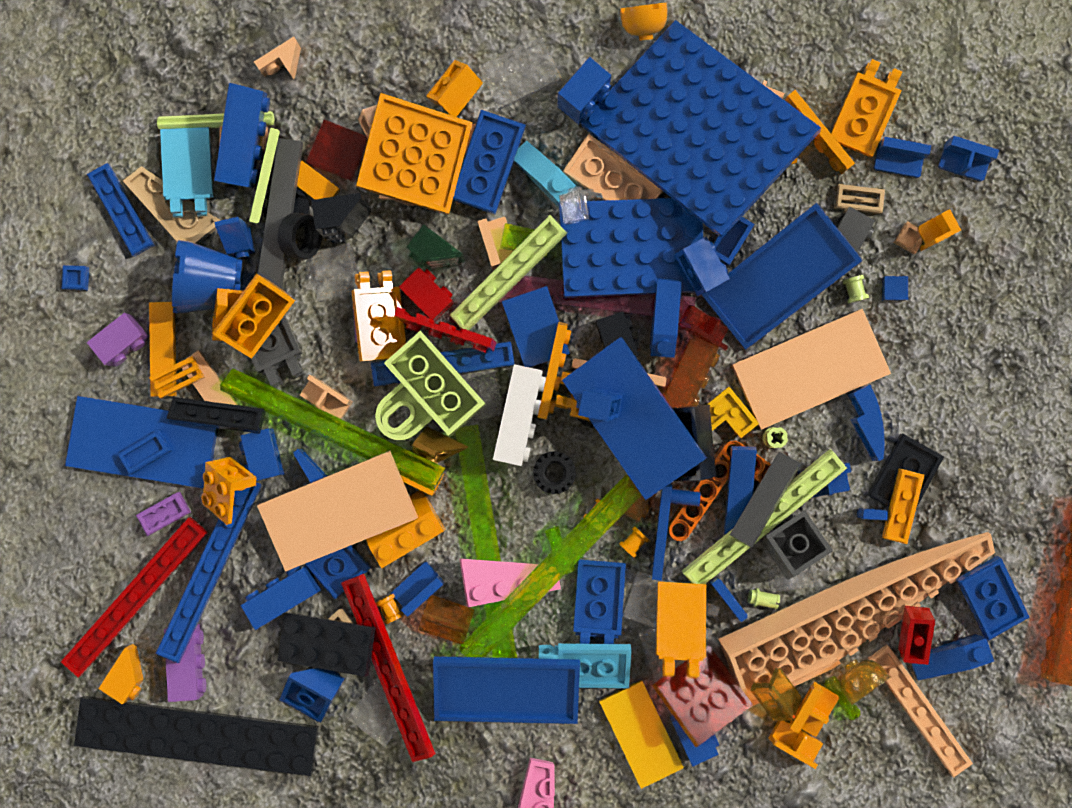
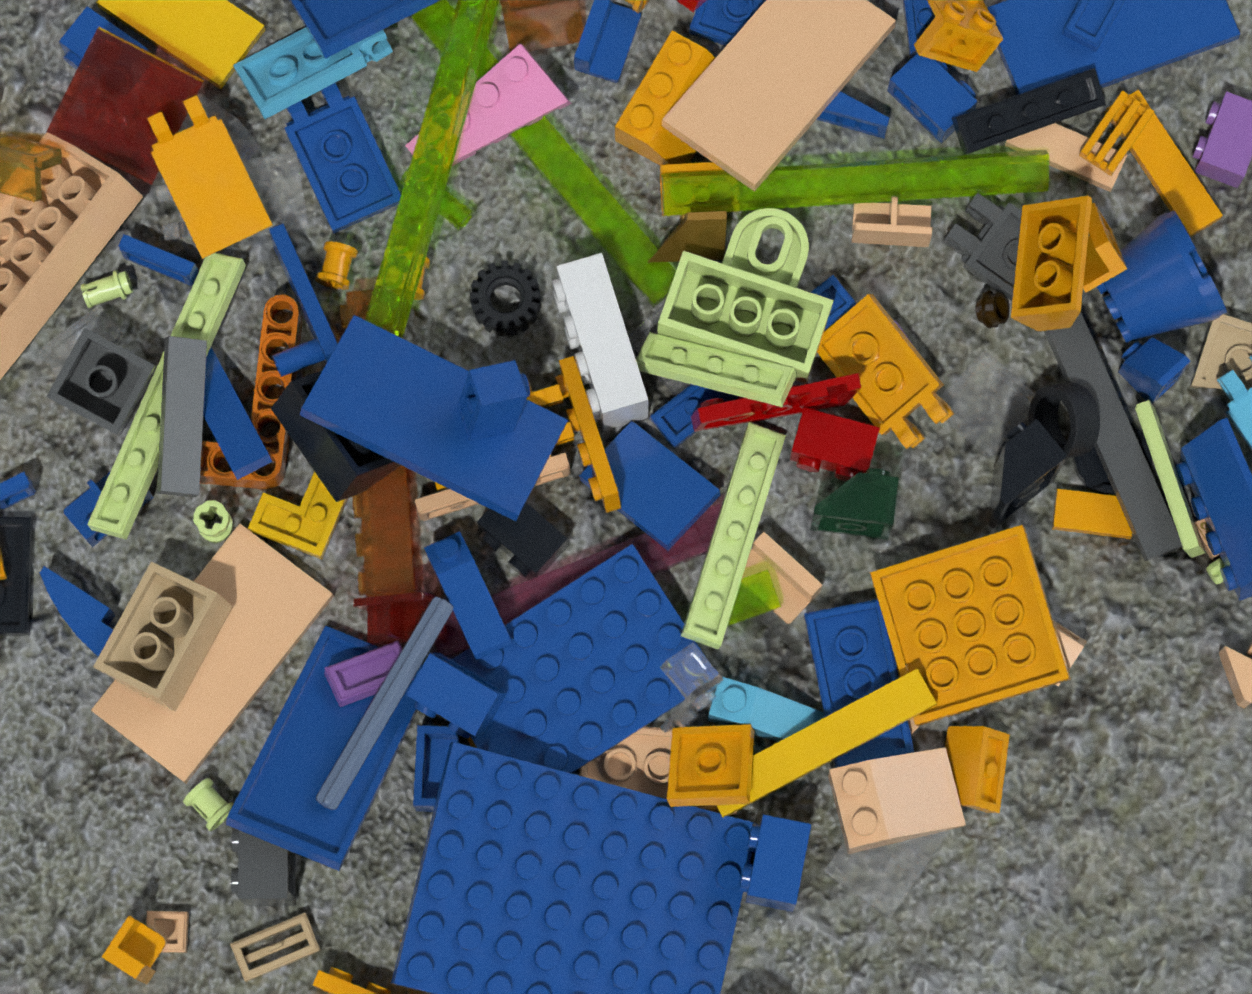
camera: 150 degrees right, 10 degrees down
clear red tile [306,119,368,181] -> none
blue tile [882,276,908,301] -> none
none -> tan slope [93,562,233,711]
none -> sand blue axle [316,597,453,810]
none -> medium lavender tile [324,641,414,707]
none -> yellowish green tile [636,332,797,407]
none -> light orange plate [667,724,754,807]
none -> yellow tile [716,668,937,818]
none -> light nougat slope [828,747,966,854]
none -> dark brown plate [975,290,1009,329]

